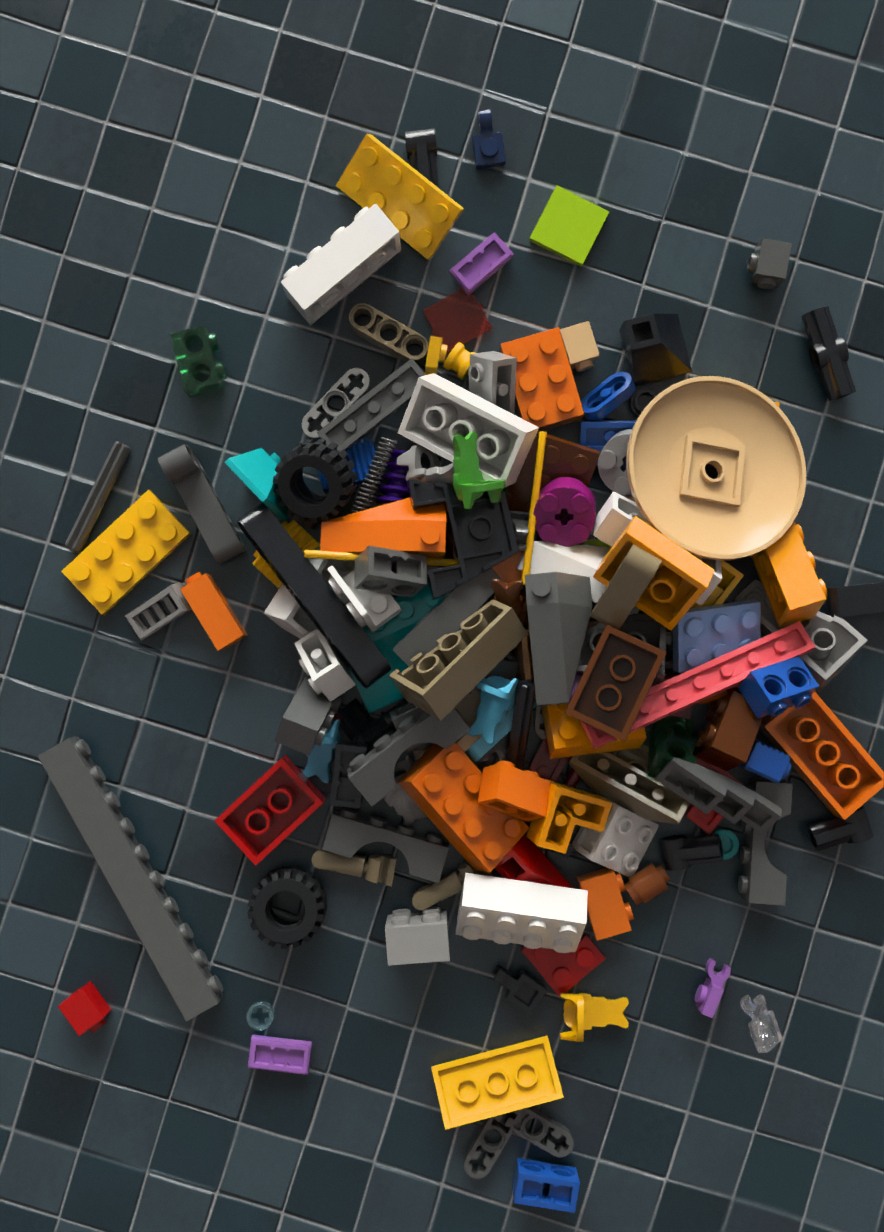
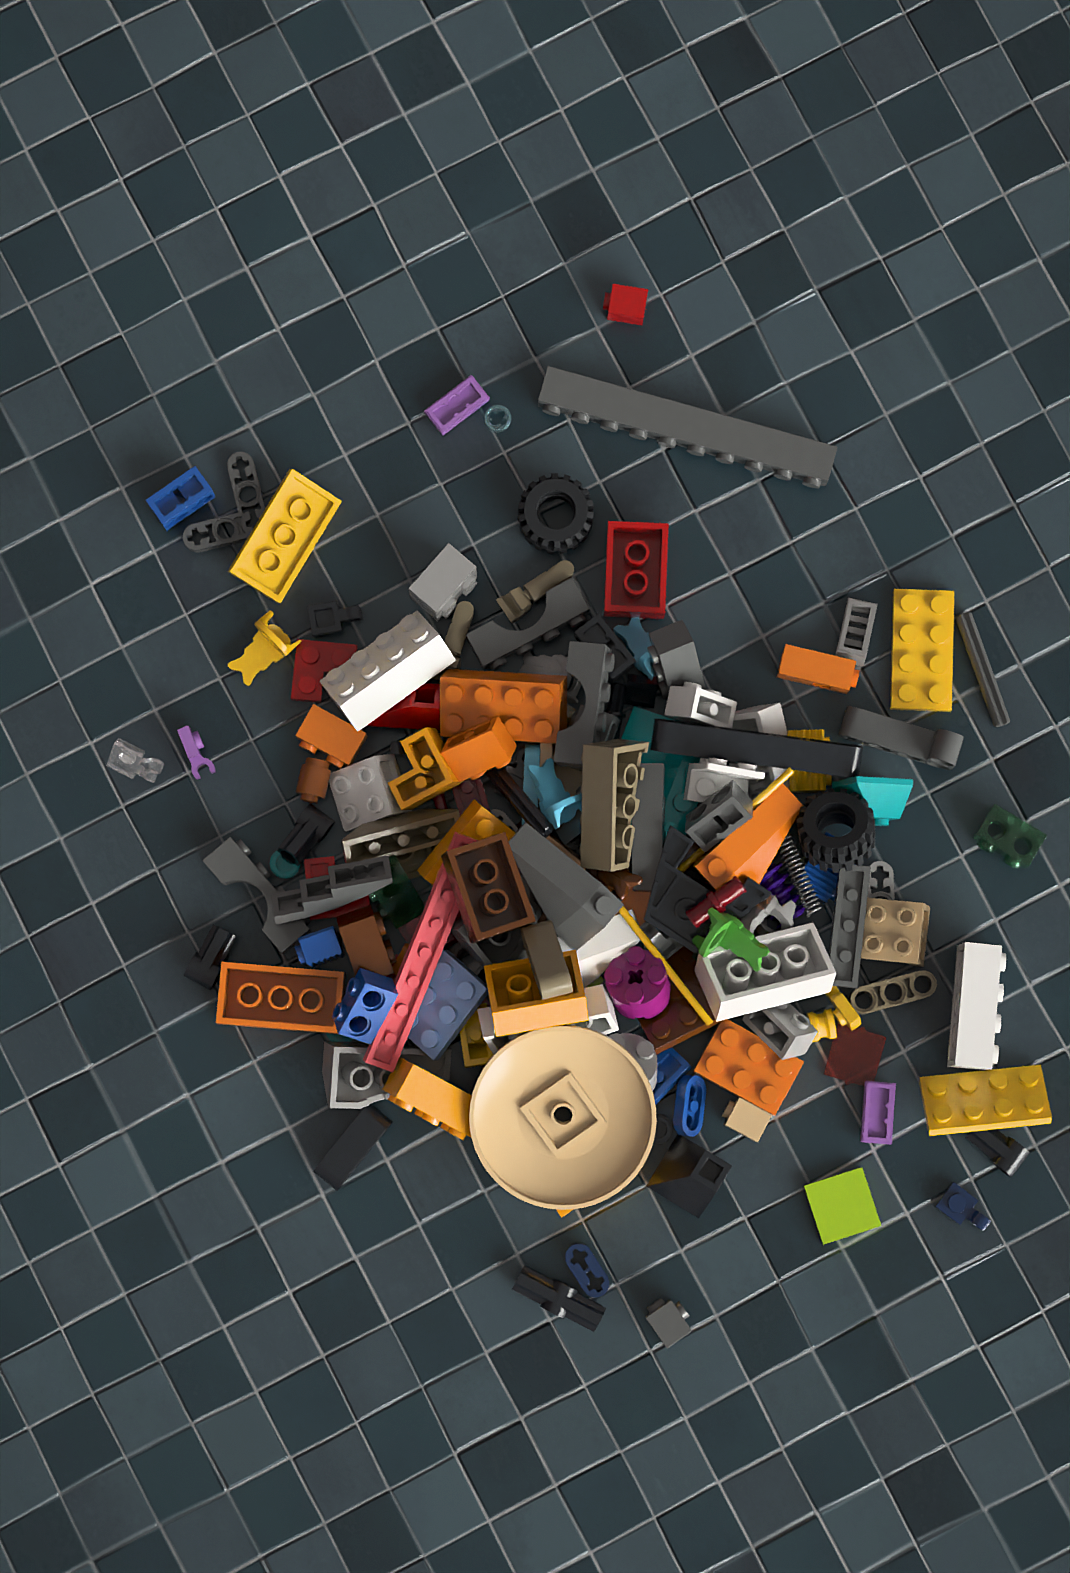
camera: 135 degrees right, 5 degrees down
none -> dark blue beam [565,1243,609,1297]
none -> dark red pin [685,875,747,928]
none -> tan bracket [861,898,930,967]

